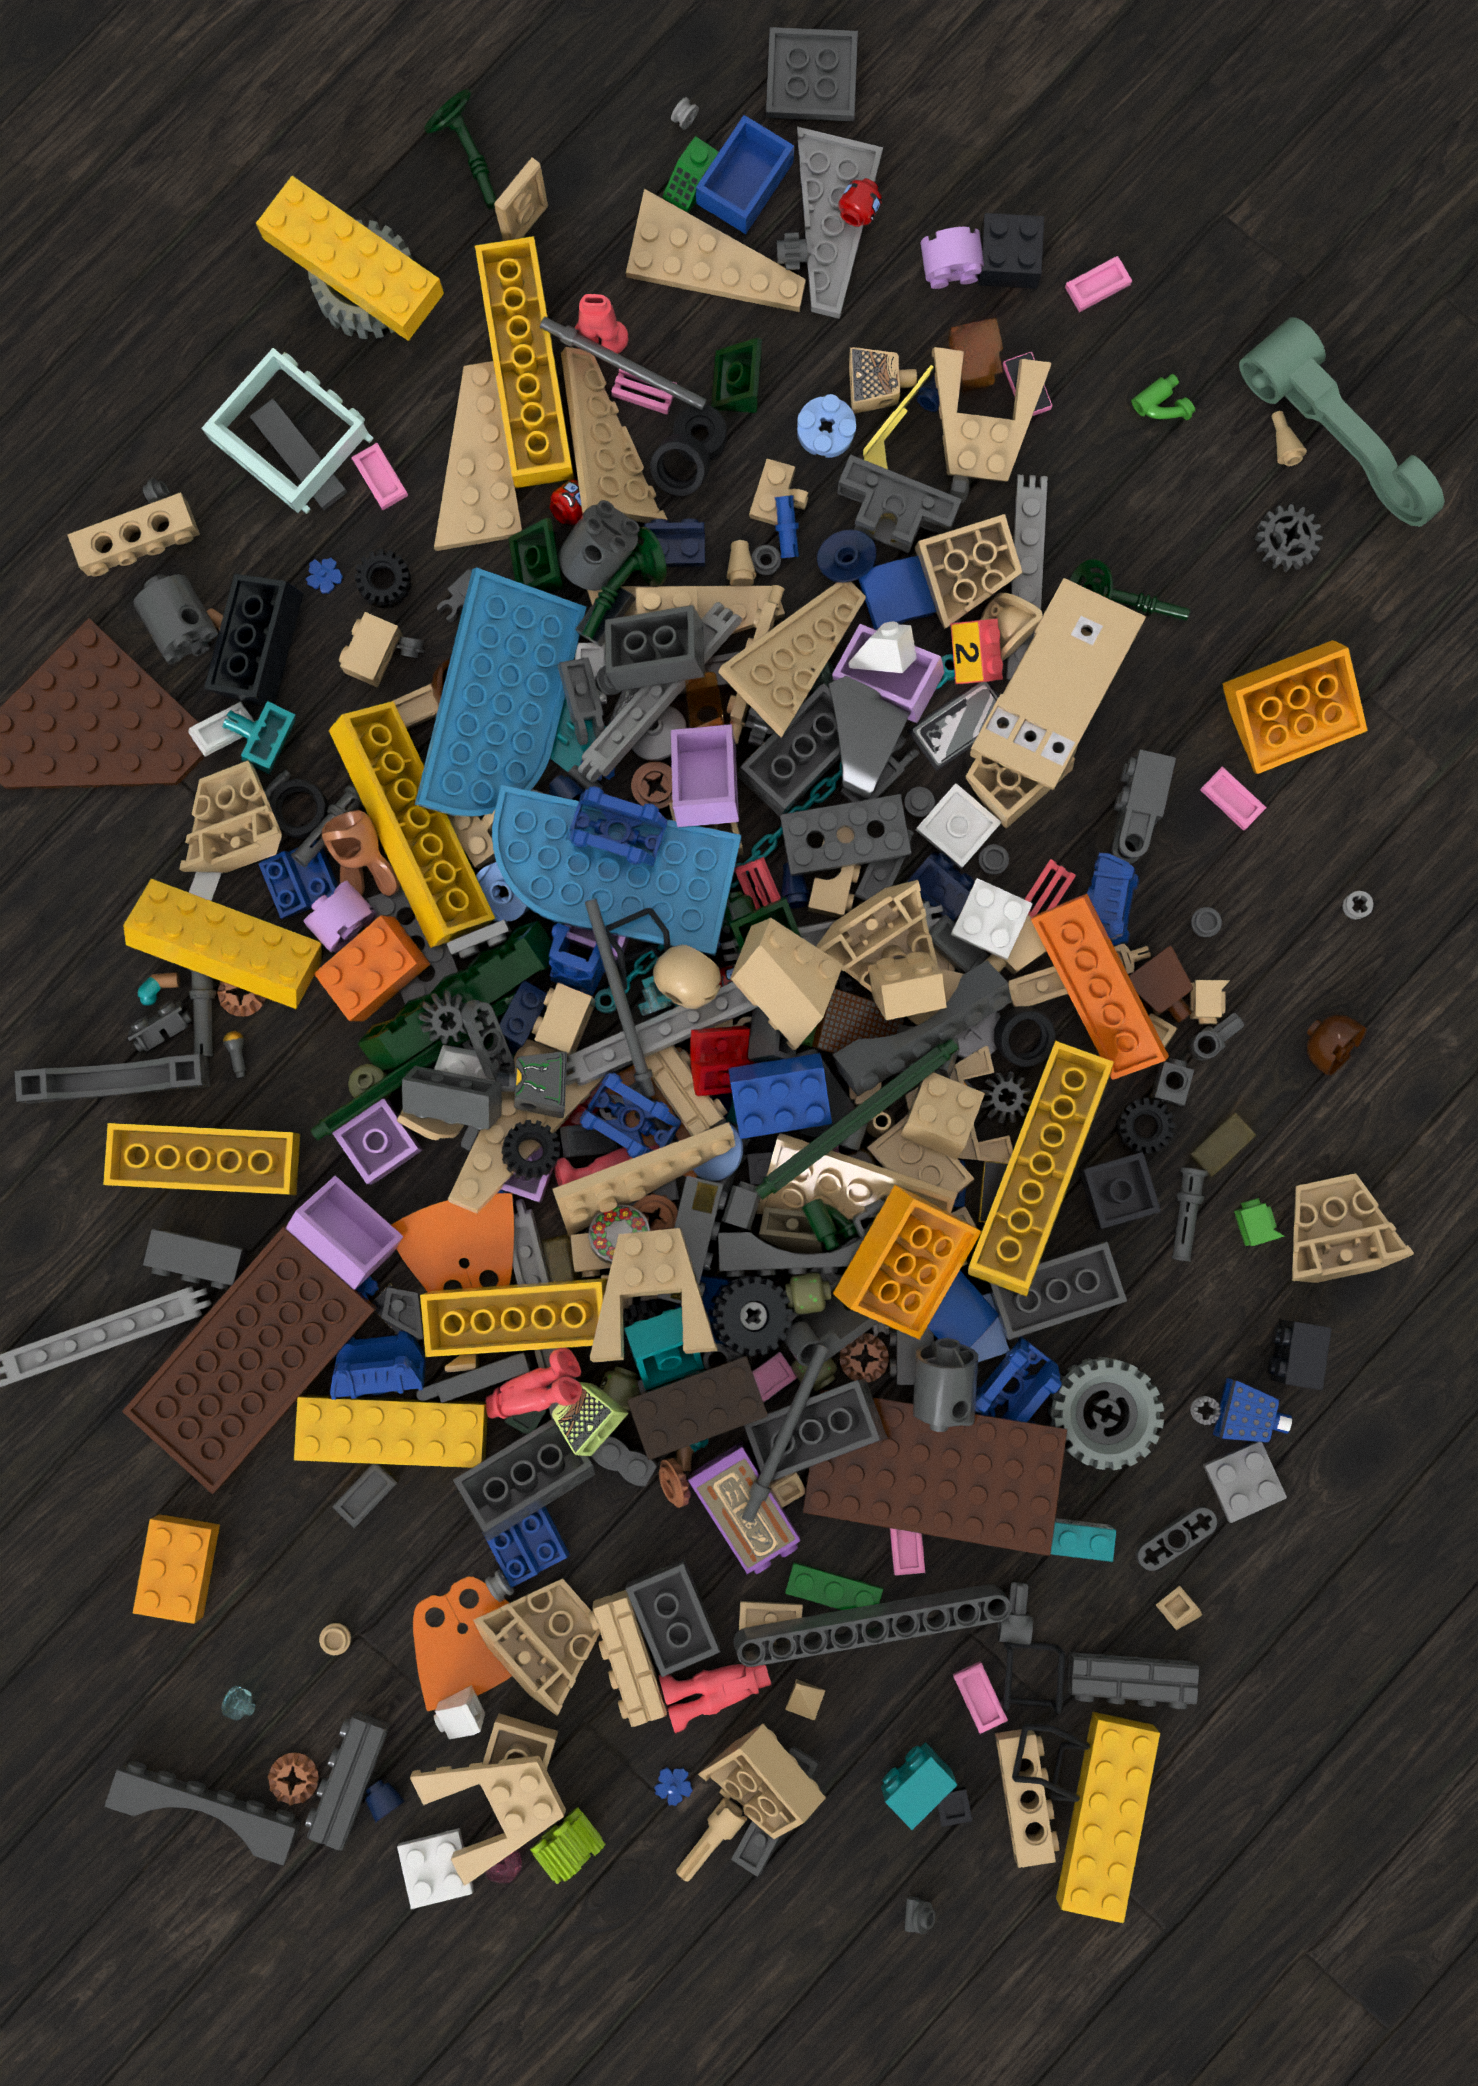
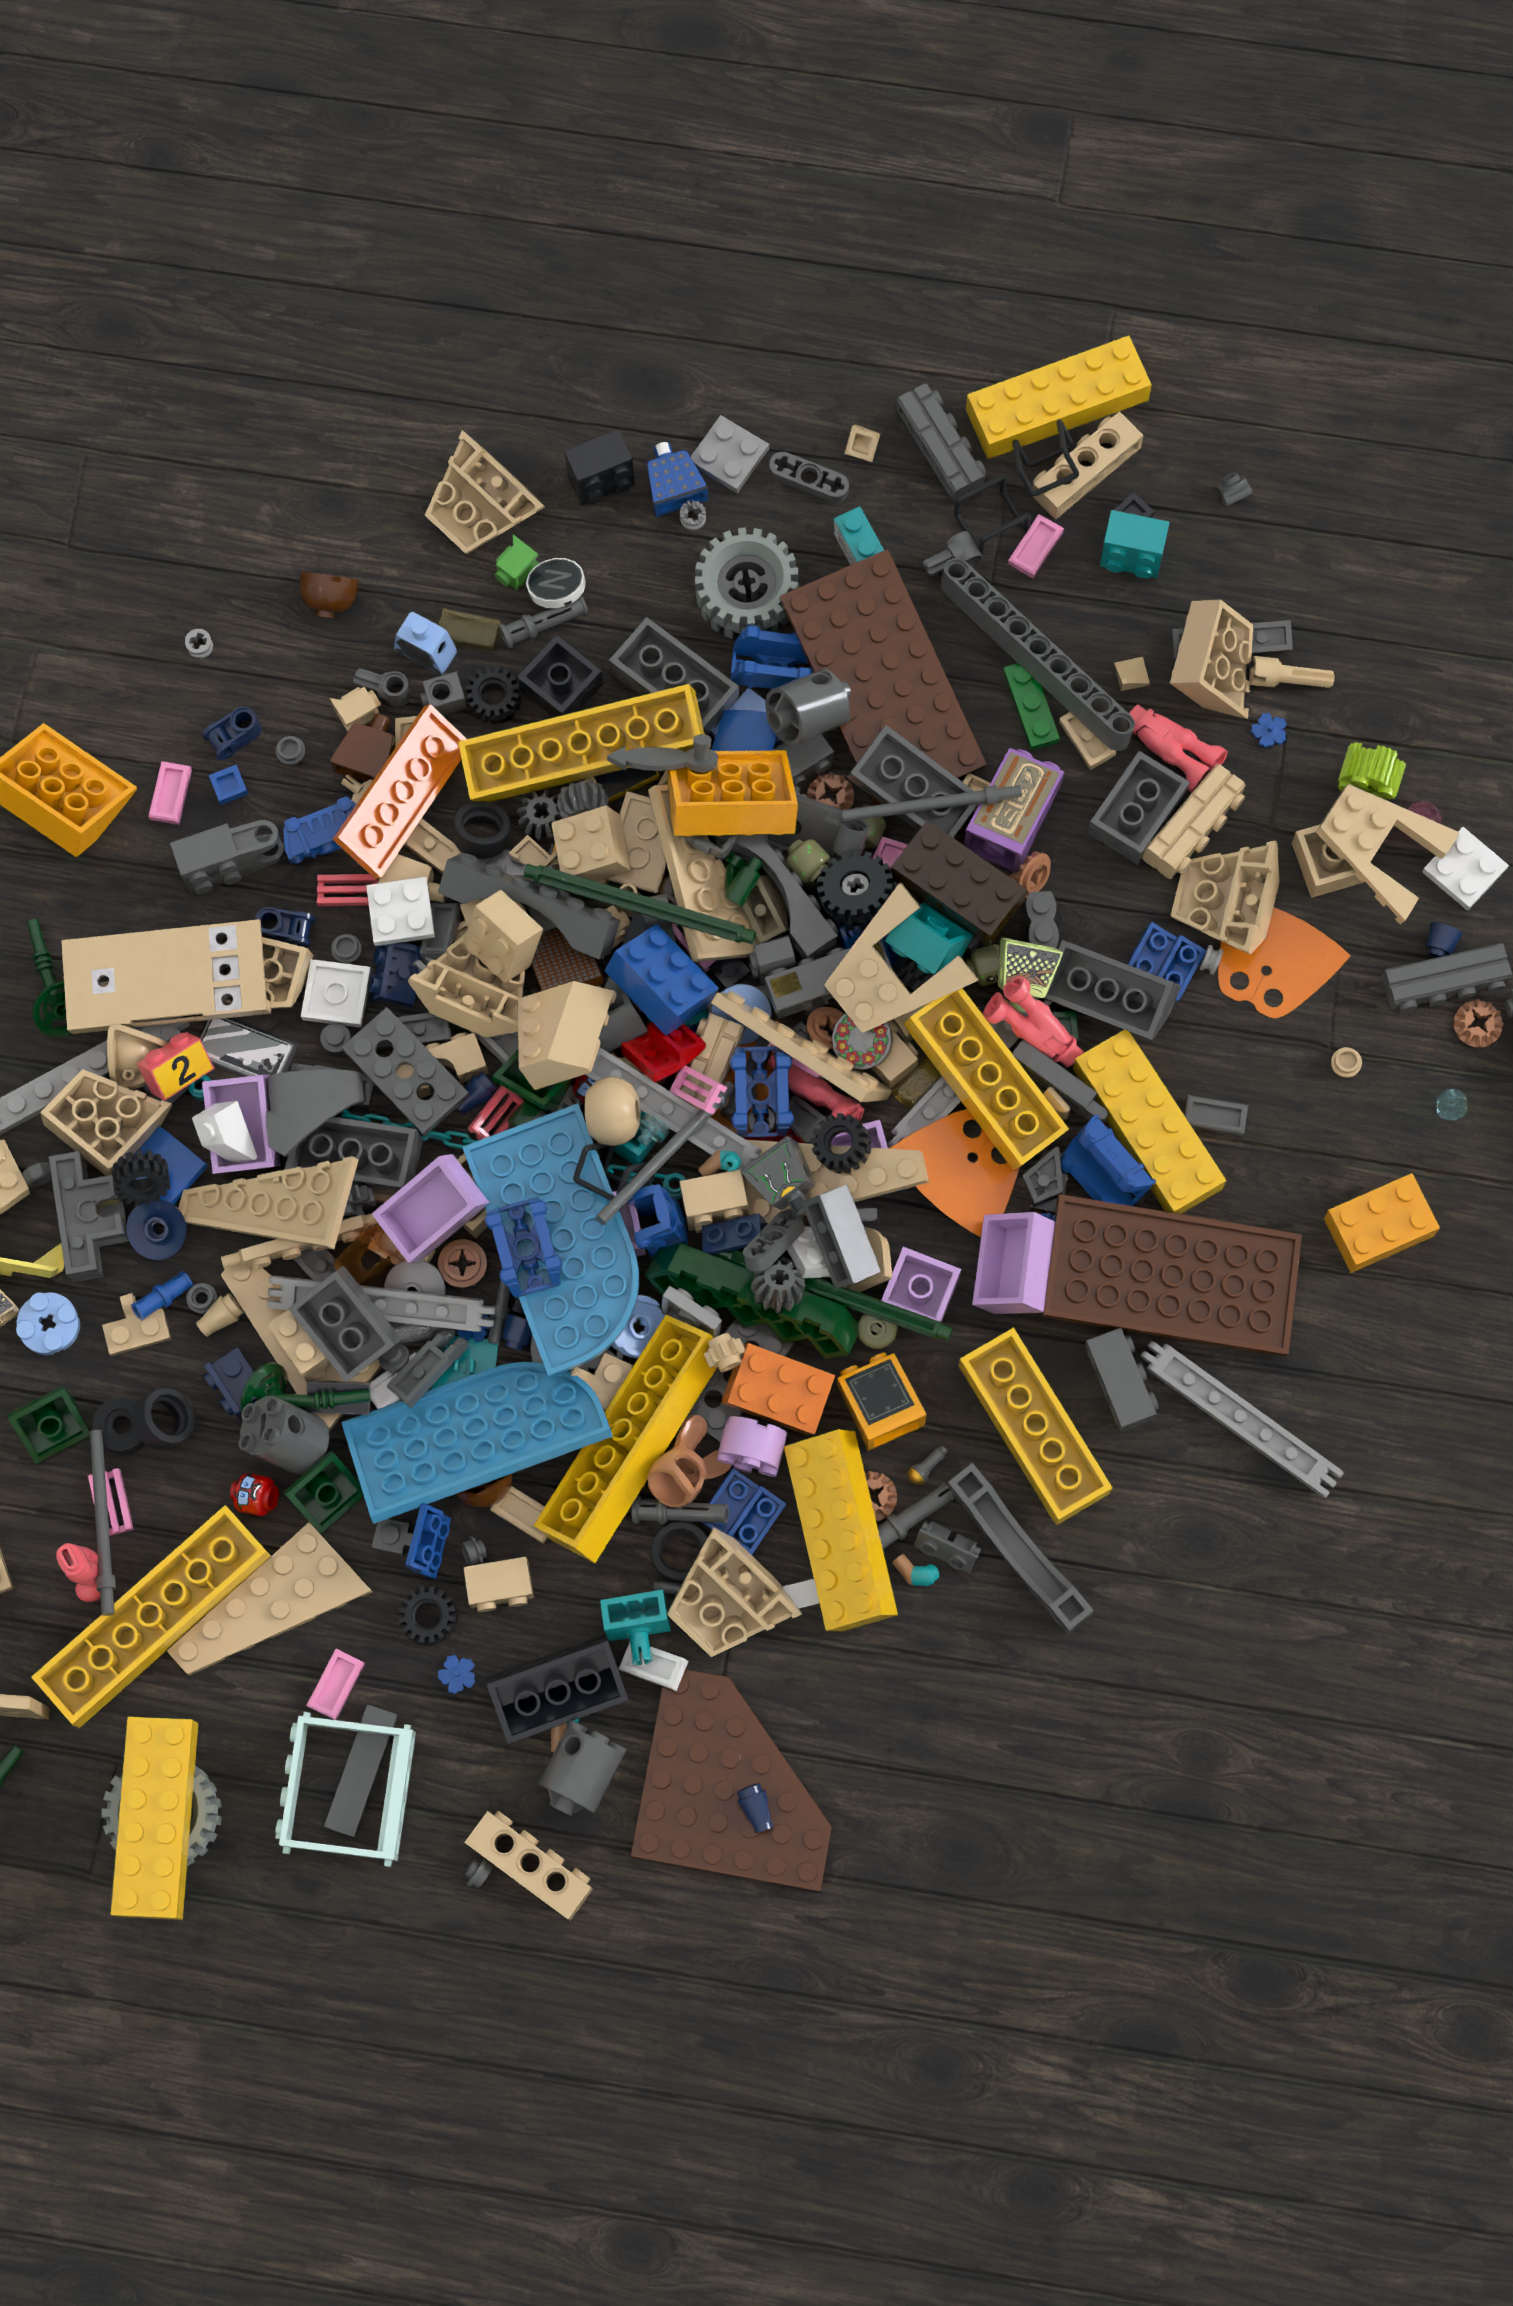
camera: 120 degrees left, 10 degrees down
white slope [434,1685,485,1739] -> none
tan wing [561,347,667,523] -> none
bright pink tile [890,1528,925,1575] -> none
none -> black tyre [112,1150,170,1206]
none -> dark blue piece [202,706,261,760]
none -> blue plate [209,765,248,805]
none -> dark blue piece [255,907,316,948]
none -> light blue torso [394,612,457,675]
none -> blue slope [405,1503,451,1579]
none -> tile [526,558,586,608]
none -> dark grey gear [557,780,609,819]
none -> dark grey brick [607,734,718,772]
none -> bright pink tile [669,1065,727,1115]
none -> arm [698,1150,741,1176]
none -> tan gear [704,1333,746,1372]
none -> dark blue cone [736,1782,773,1833]
none -> slope [837,1353,926,1451]

